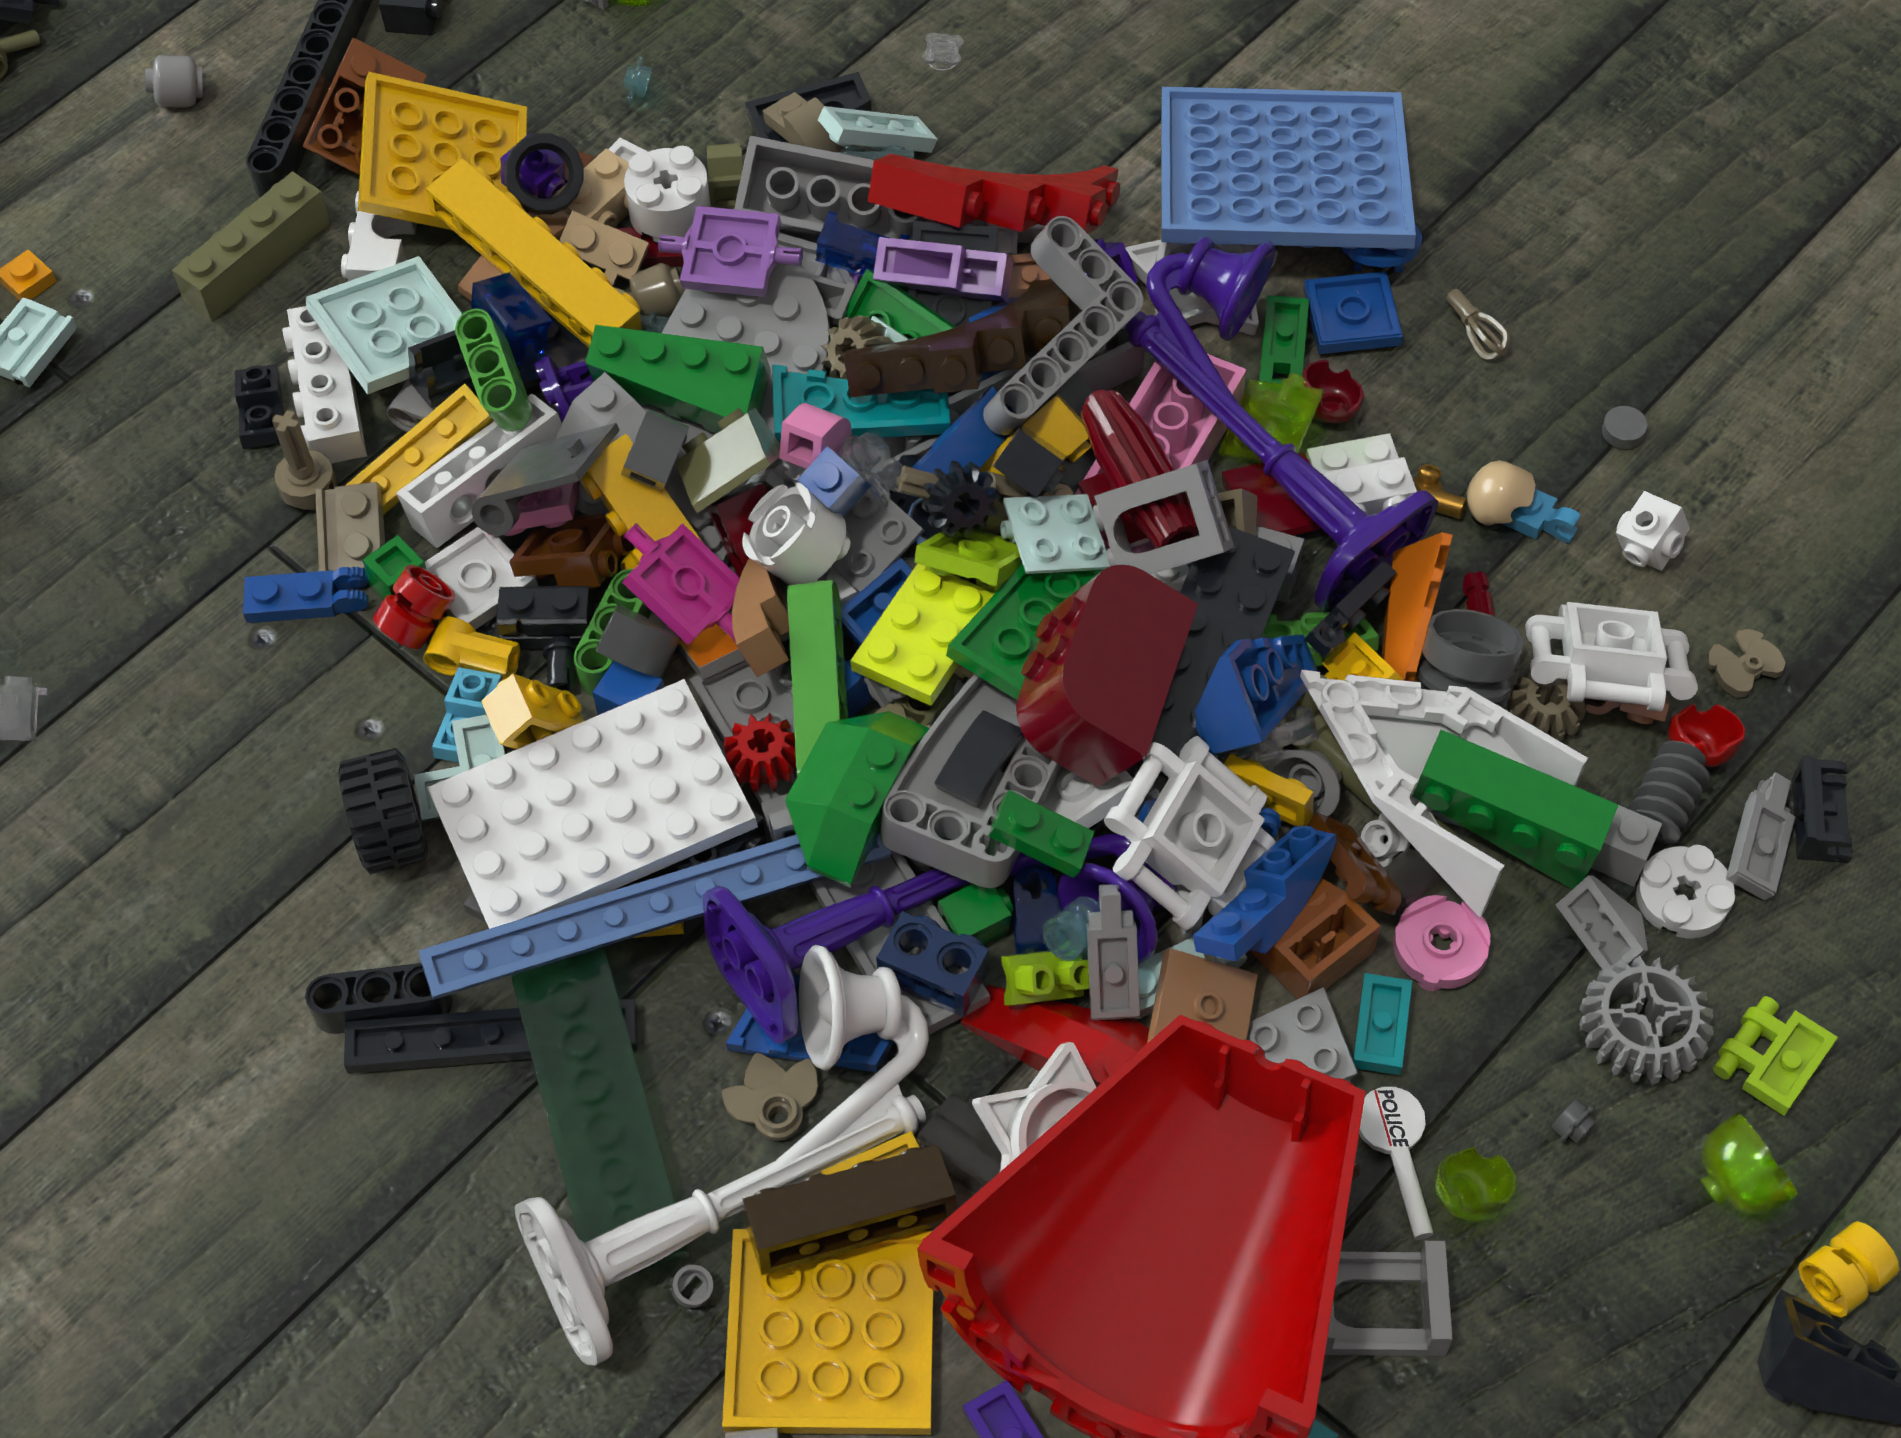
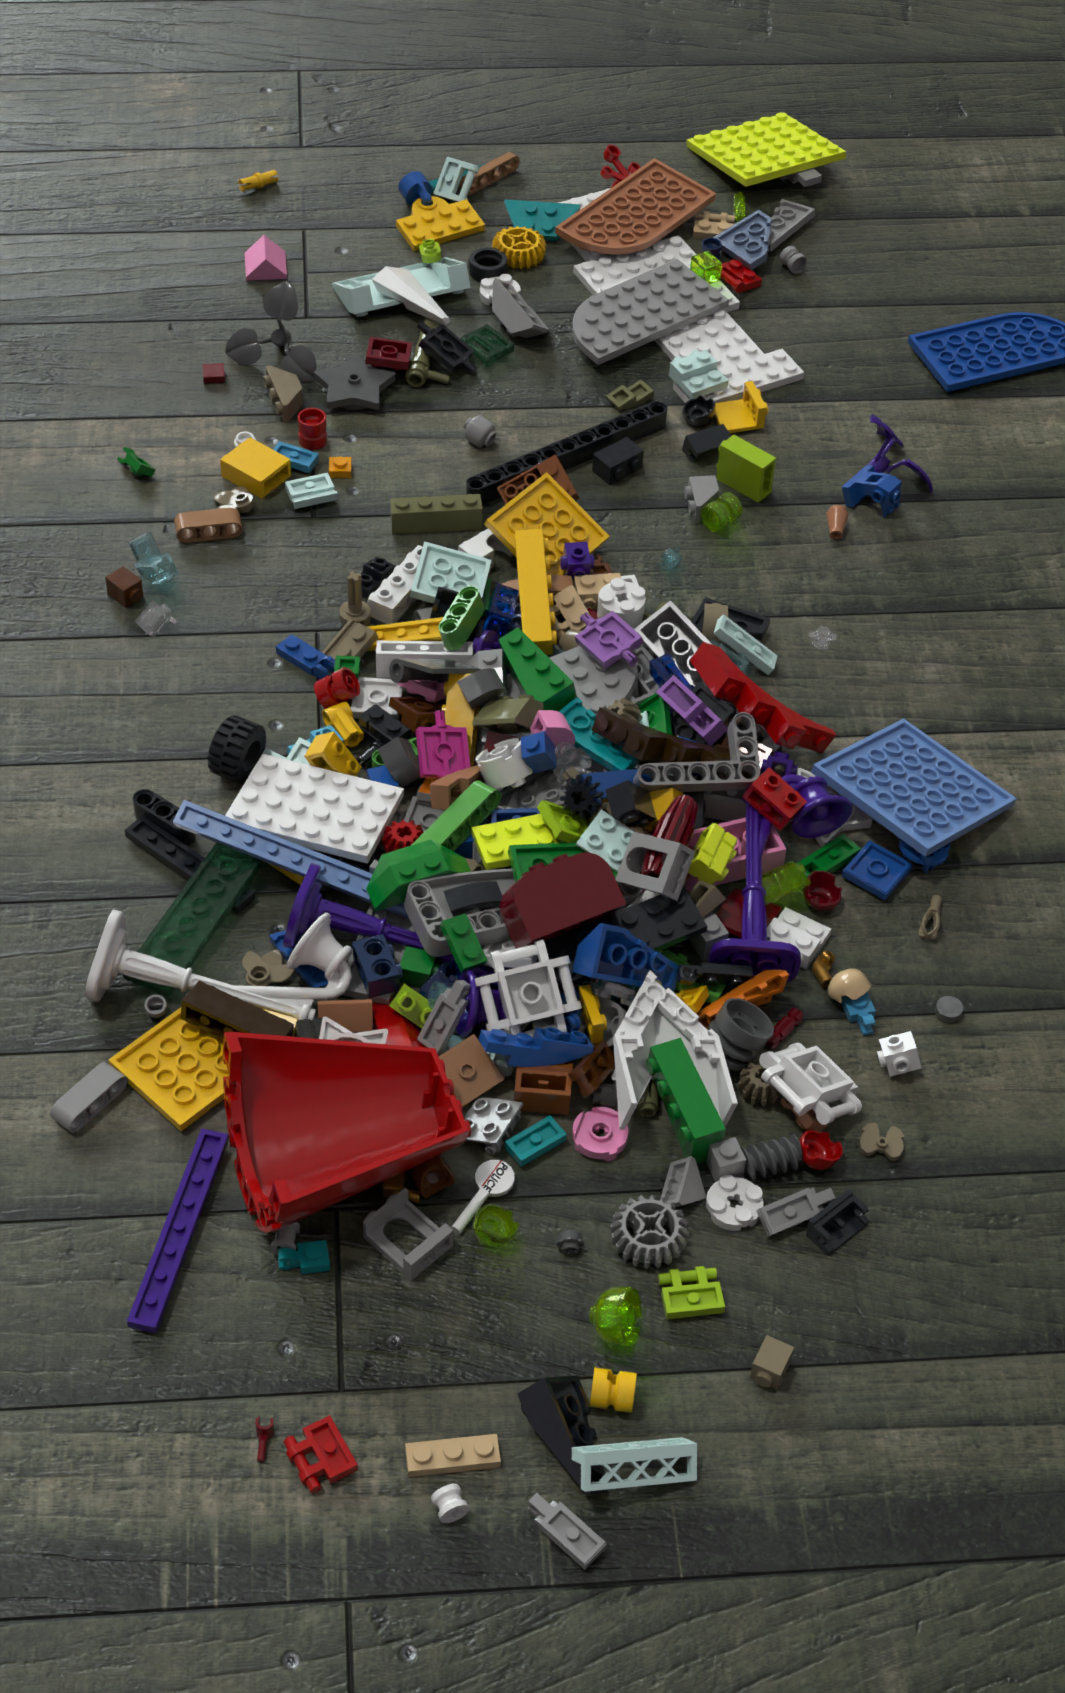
camera: 40 degrees right, 10 degrees down
black tyre [505,133,584,215] -> none
none -> nougat slope [318,999,373,1033]
none -> neon yellow brick [688,823,737,885]
none -> red brick [742,767,807,831]

